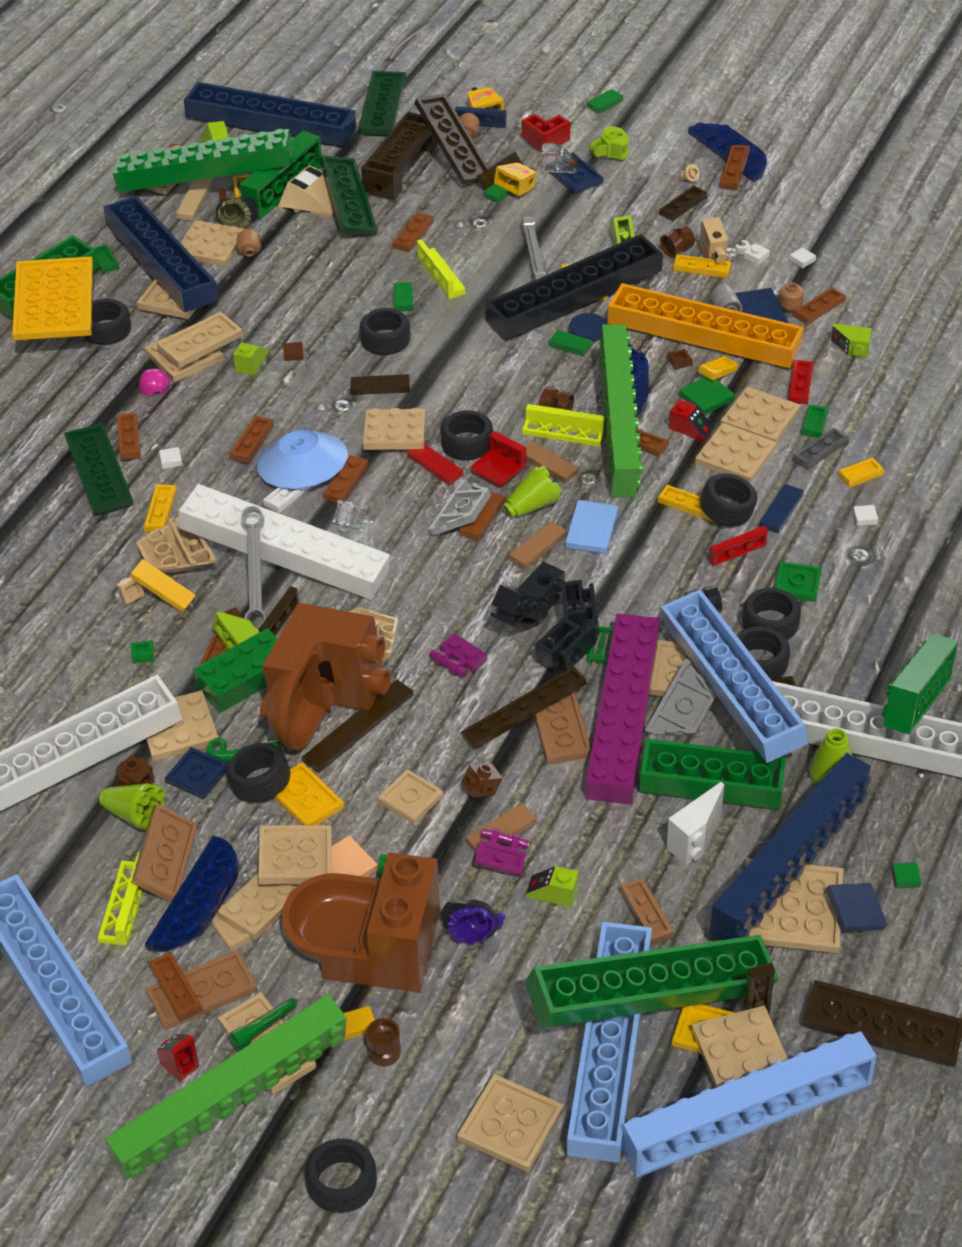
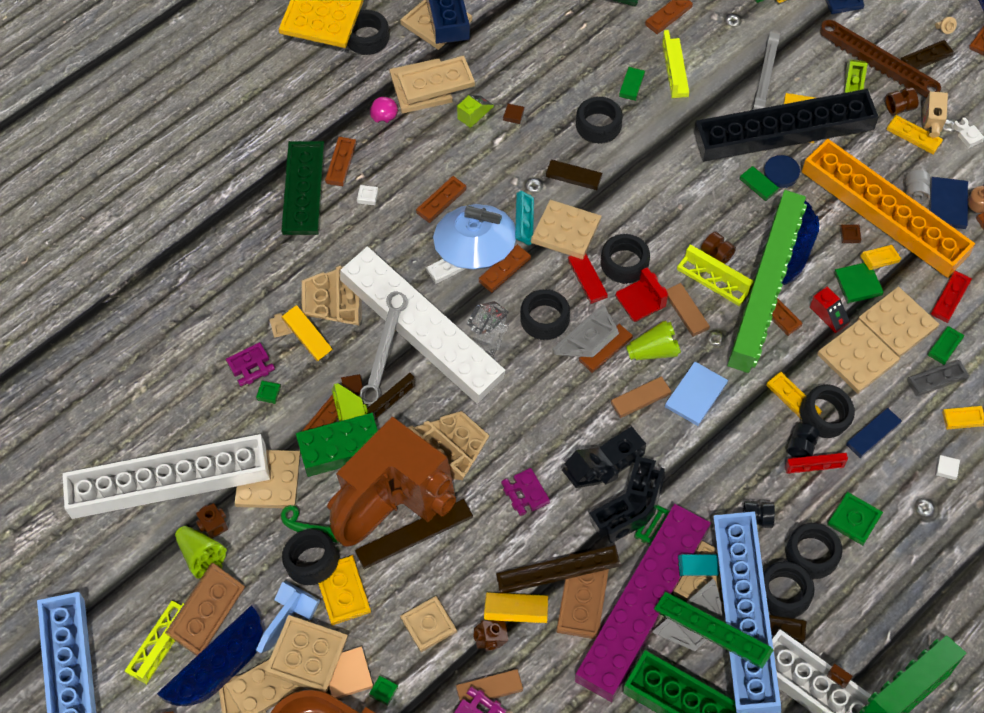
camera: 20 degrees right, 15 degrees up
yellow tile [144,484,177,532] -> none
dark blue tile [165,747,228,800] -> none
none -> magenta plate [226,342,275,387]
none -> light blue piece [256,581,320,653]
none -> dark grey axle [464,205,502,224]
none -> yellow tile [484,592,548,623]
none -> teal tile [515,190,534,246]
none -> black tyre [520,289,570,340]
none -> green plate [654,592,774,668]
none -> teal tile [678,555,719,576]
none -> black wheel [787,423,820,458]
none -> reddish brown gear [820,20,941,98]
none -> reddish brown tile [827,663,853,688]

